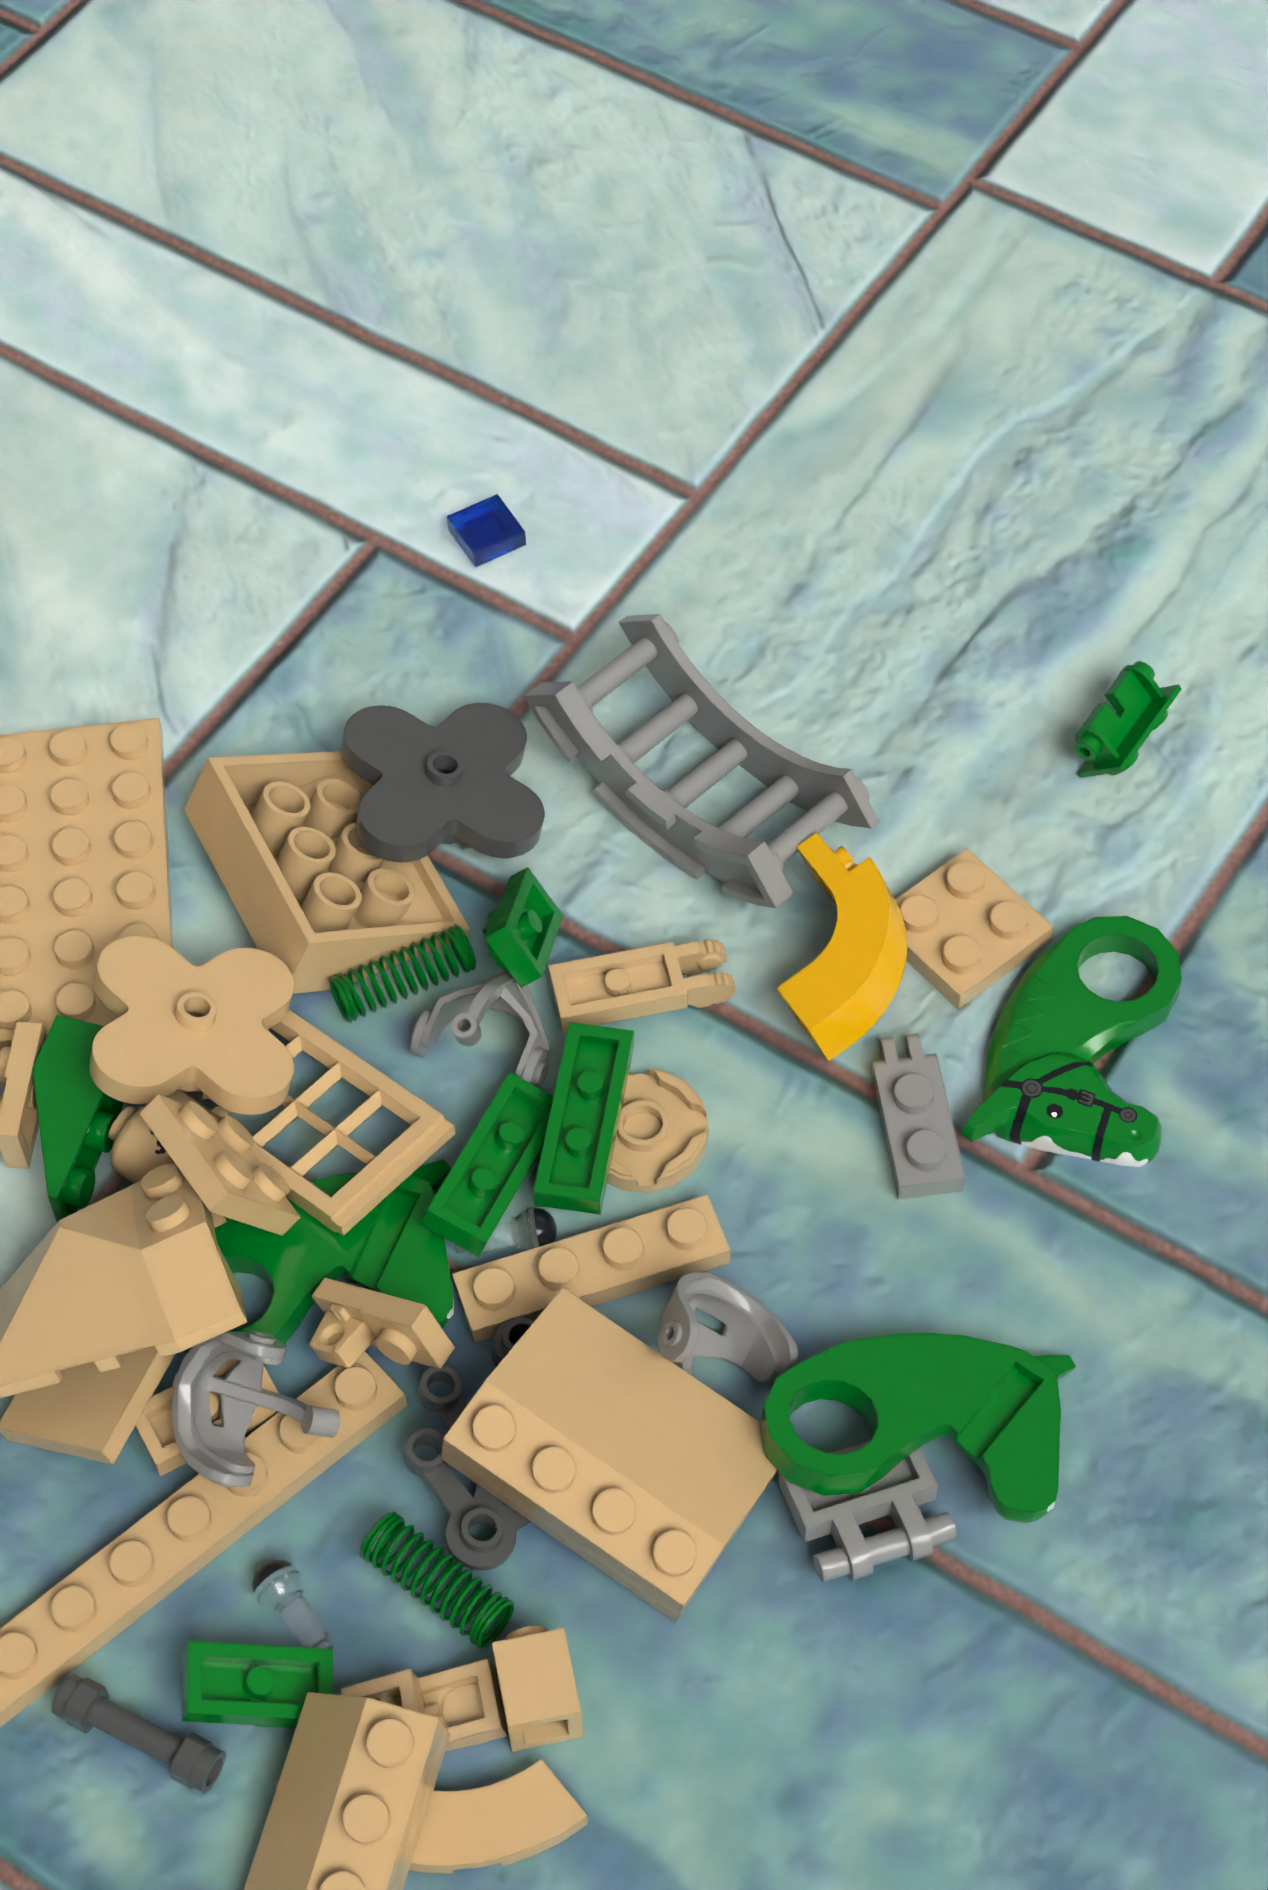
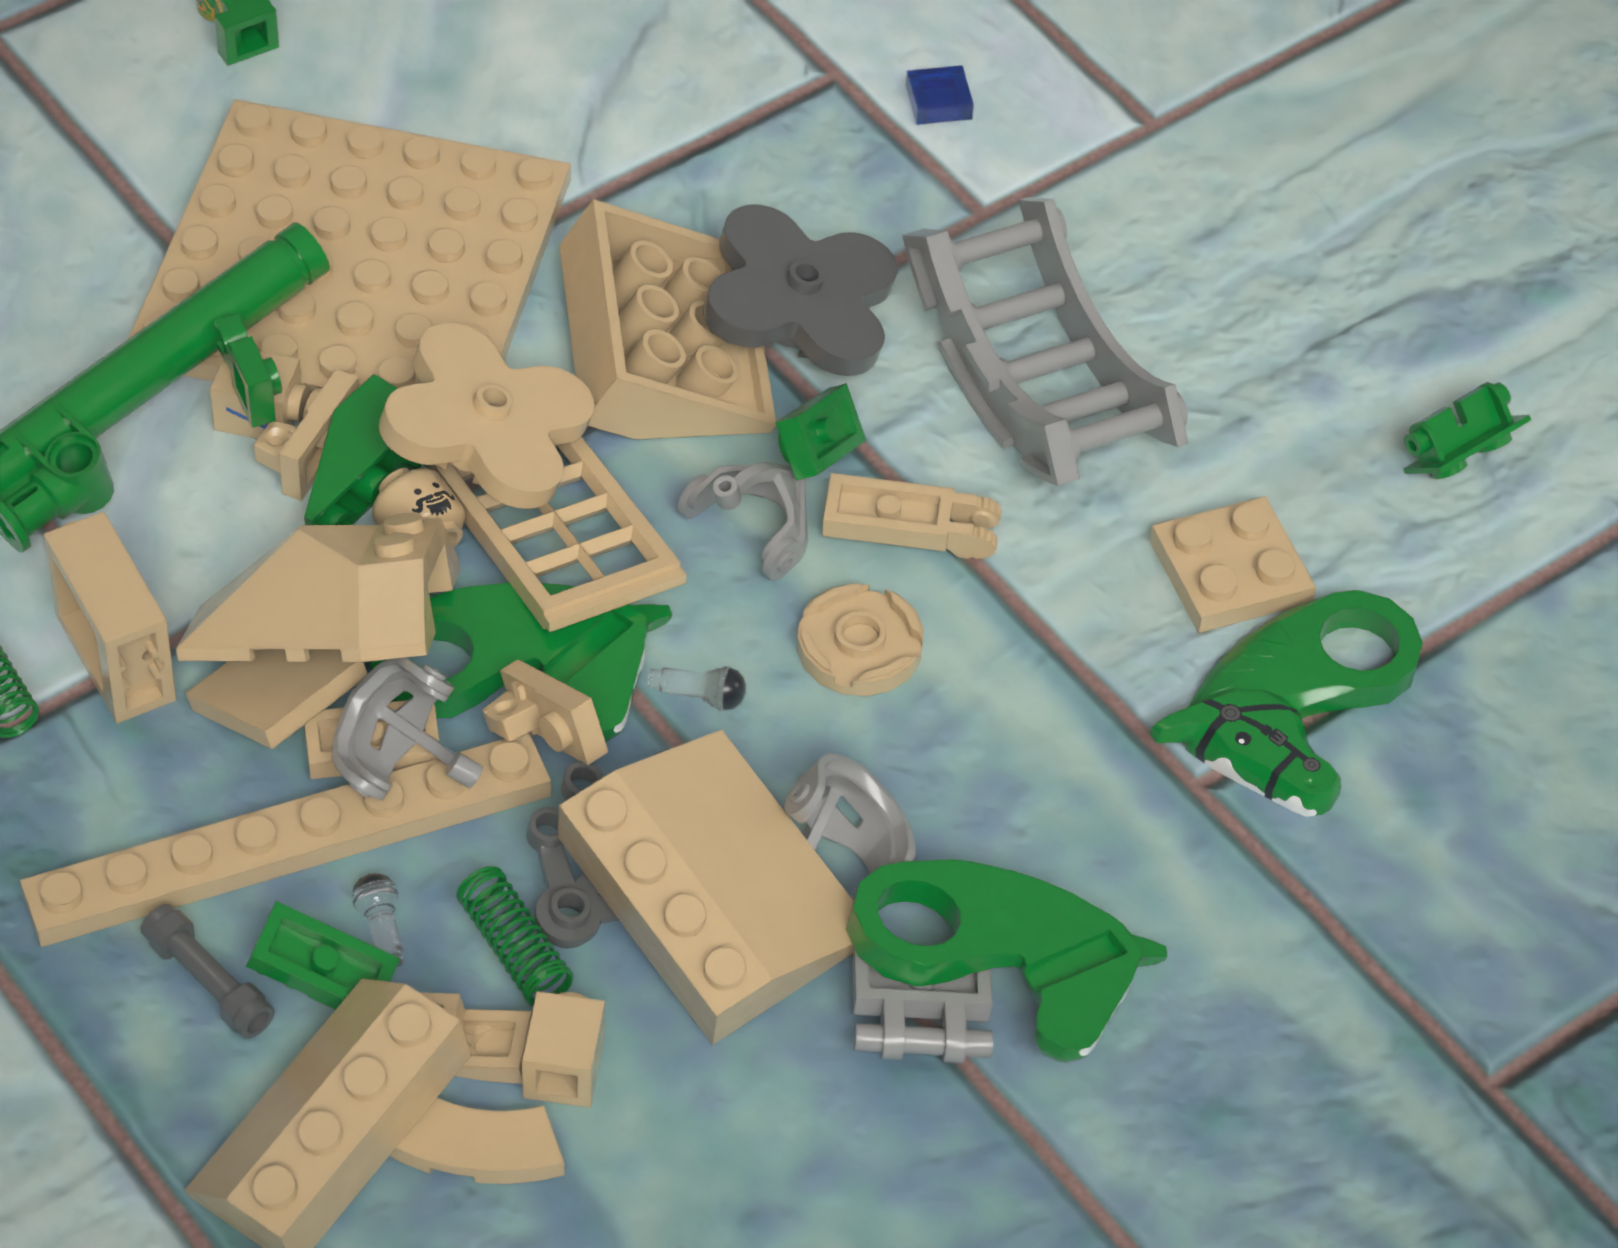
camera: 15 degrees right, 5 degrees down
tan plate [139,1095,301,1236] -> none
green piece [329,924,476,1023] -> none
green plate [420,1072,553,1257] -> none
tan plate [452,1194,731,1343] -> none
green plate [533,1022,634,1215] -> none
yellow arch [777,832,907,1062] -> none
light grey hinge [871,1033,965,1200] -> none

